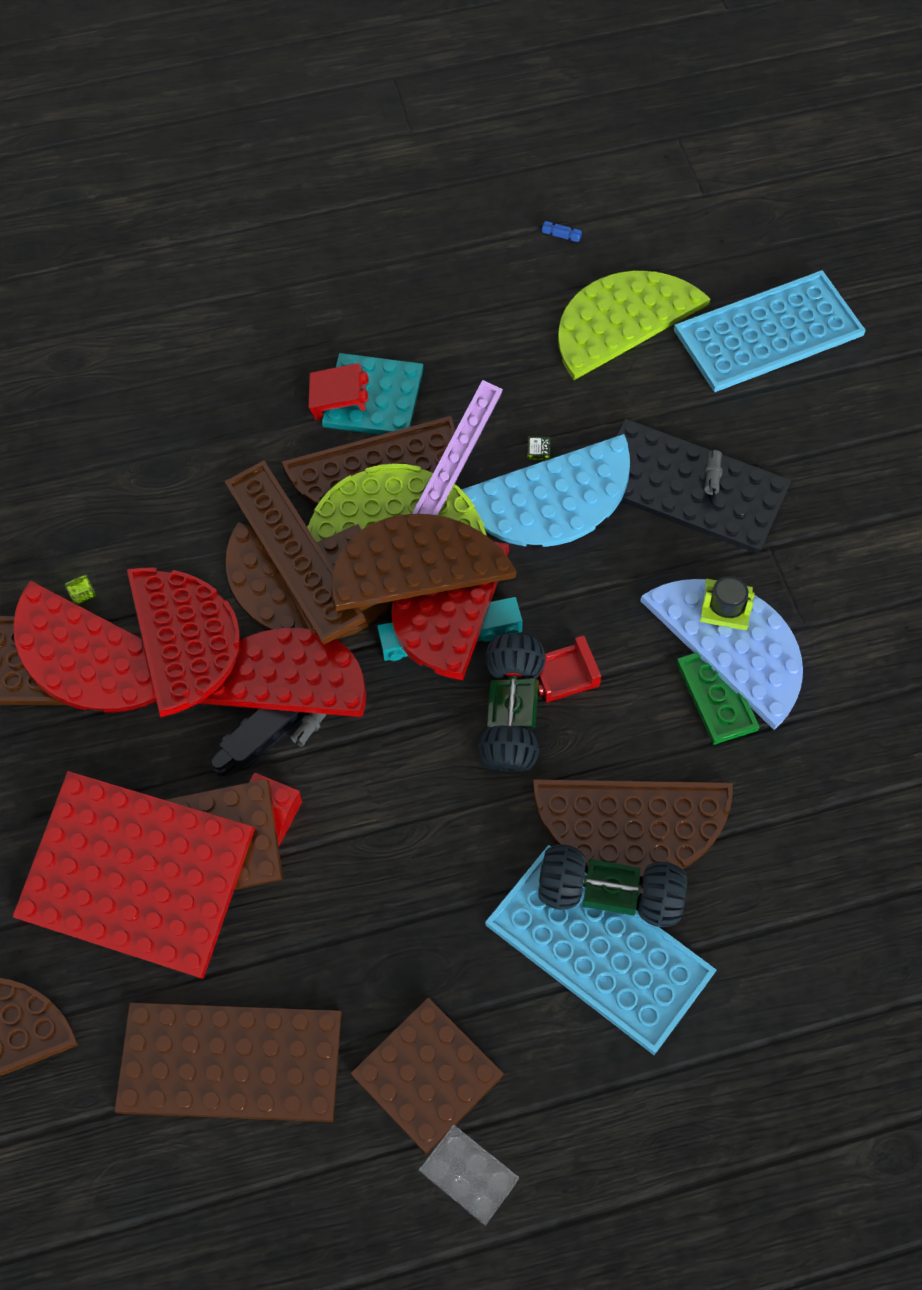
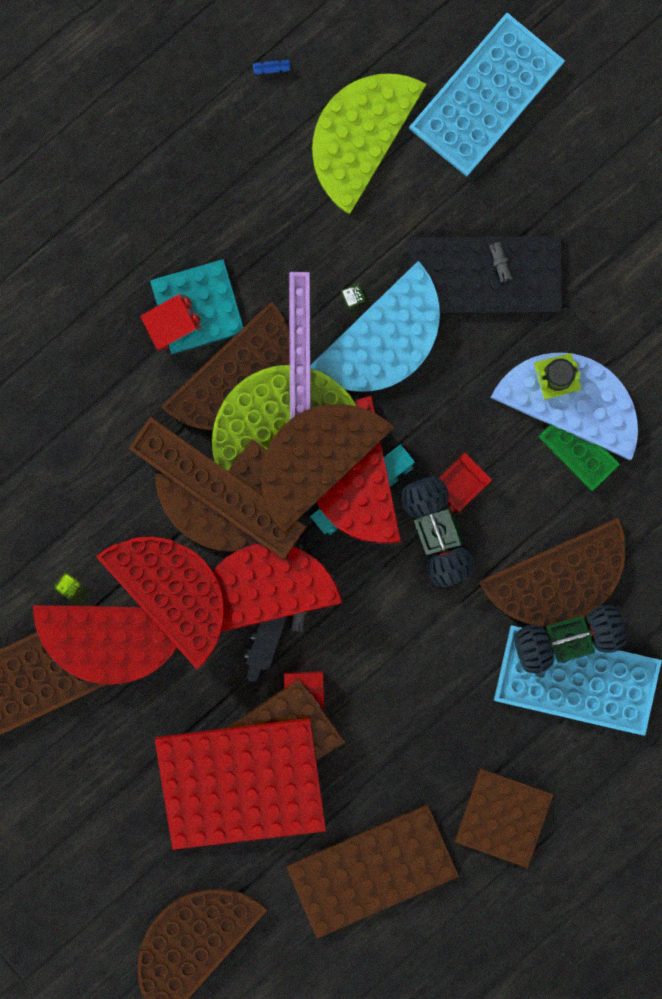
camera: 30 degrees left, 25 degrees up
clear plate [419,1125,520,1226] -> none

